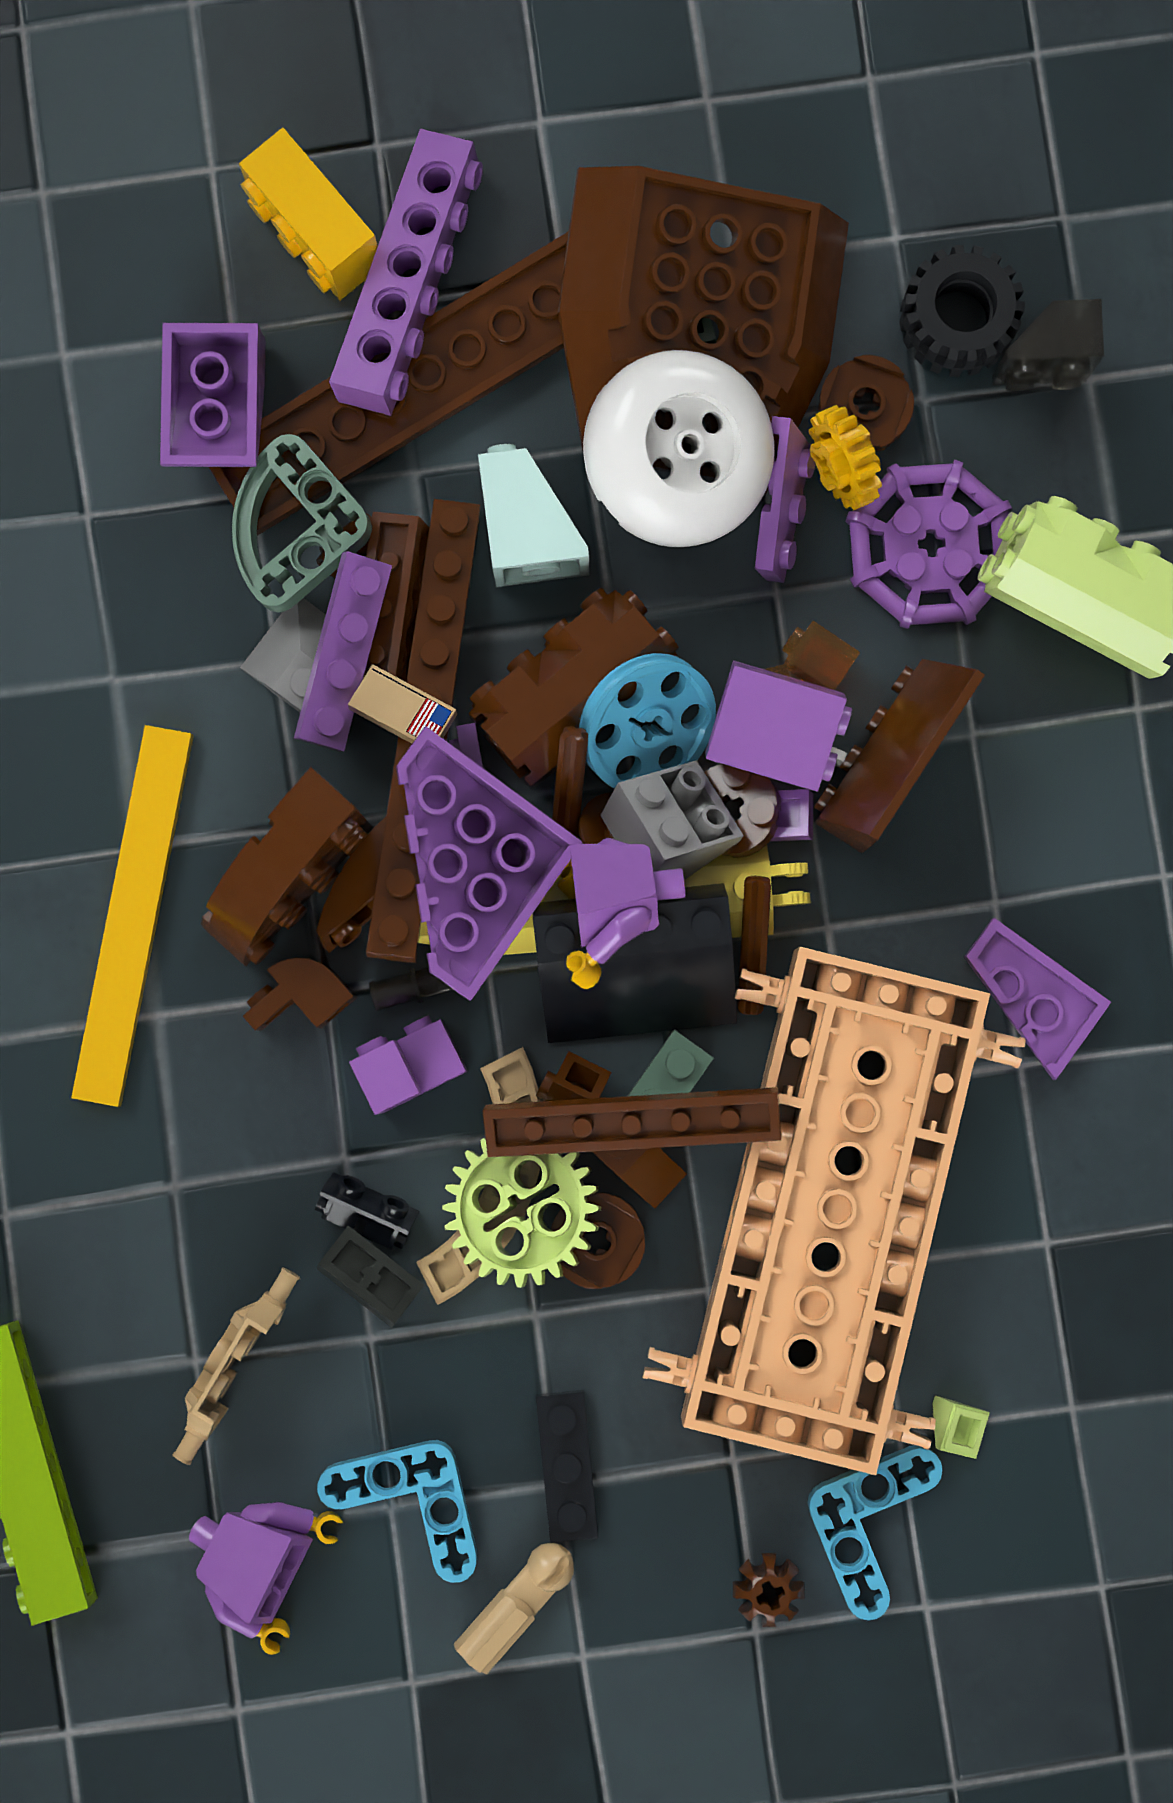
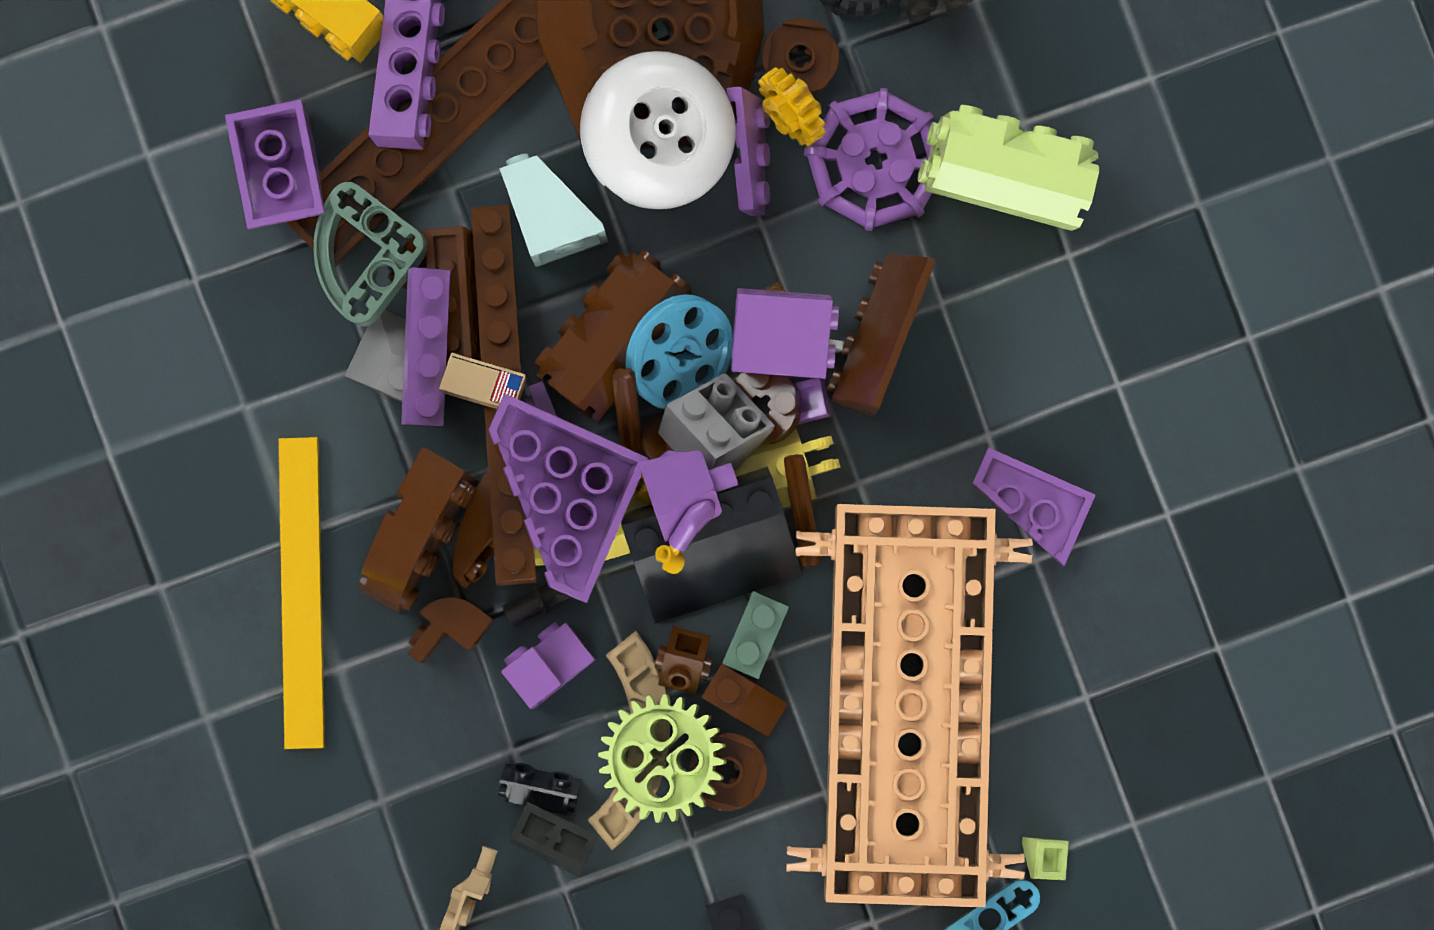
camera: 10 degrees left, 0 degrees up
reddish brown plate [483,1087,782,1157] -> none
clear orange brick [782,620,861,690] -> none

